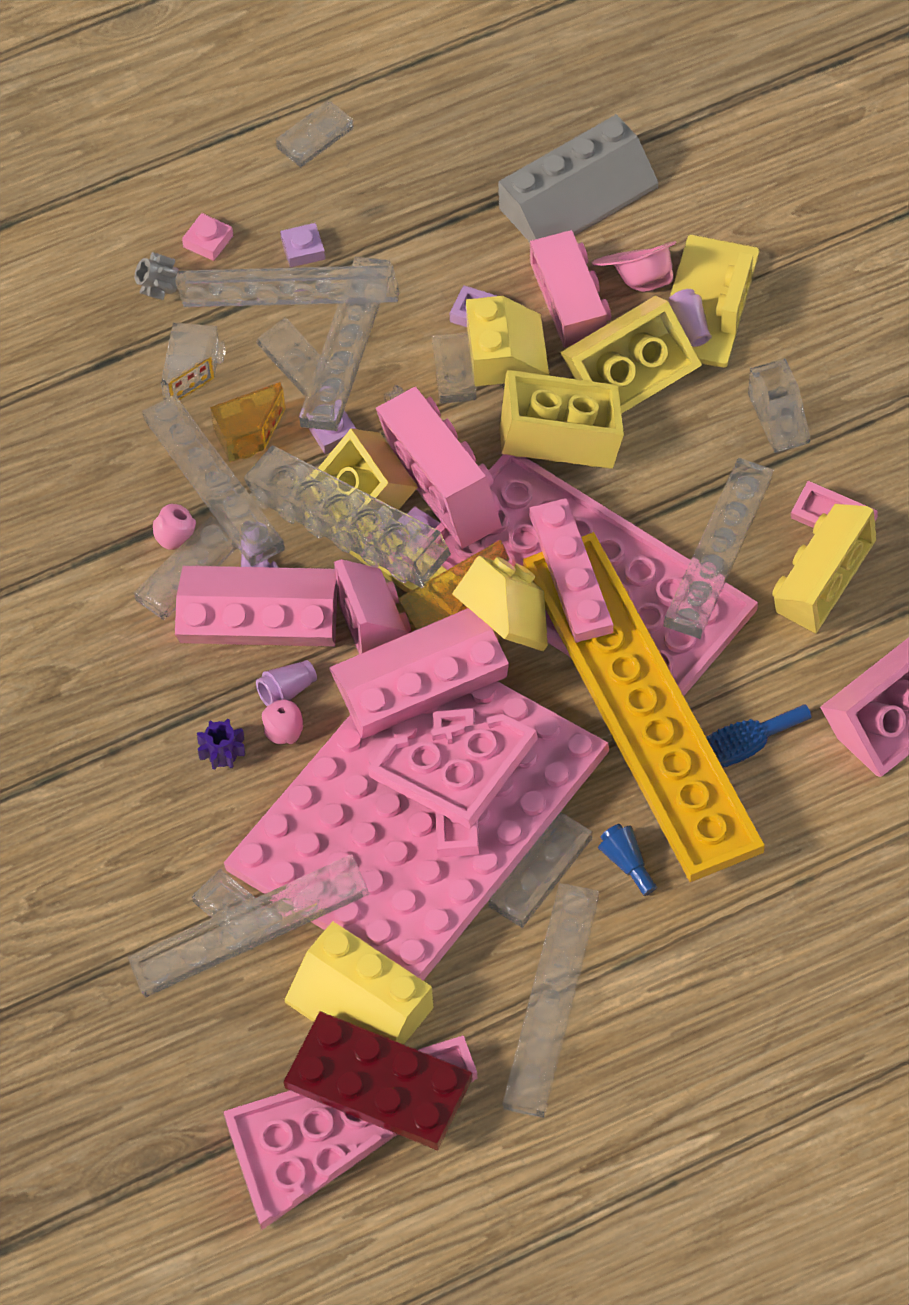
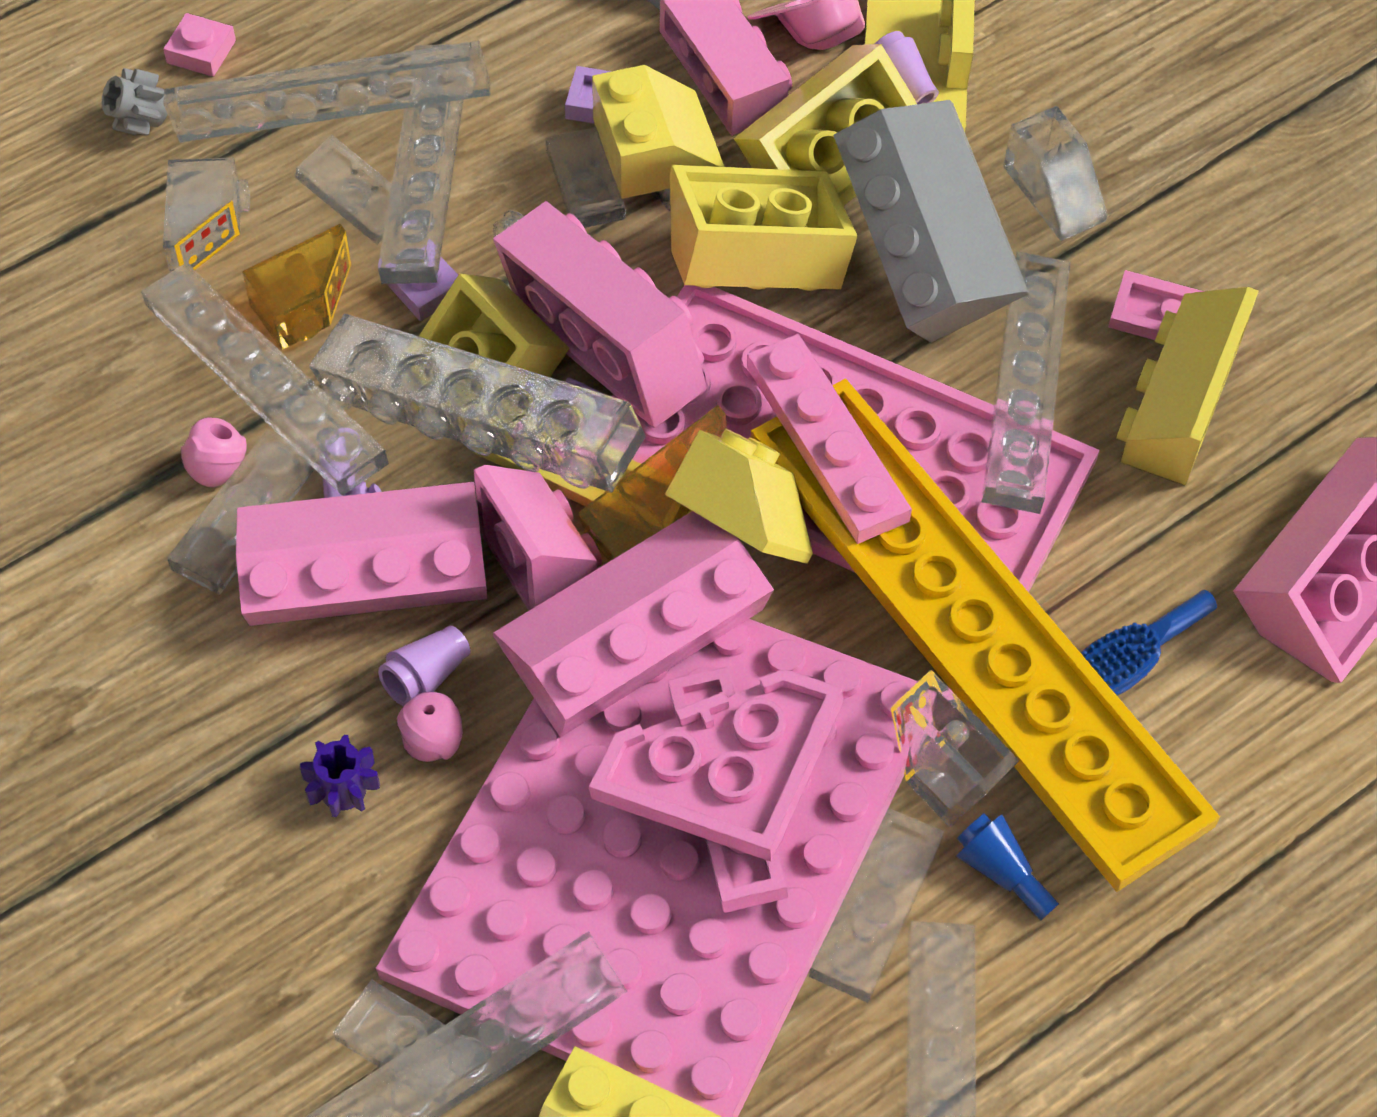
camera: 15 degrees left, 0 degrees up
lavender plate [280,223,325,268] -> none
none -> light grey slope [833,100,1029,343]
none -> clear slope [891,670,1019,827]

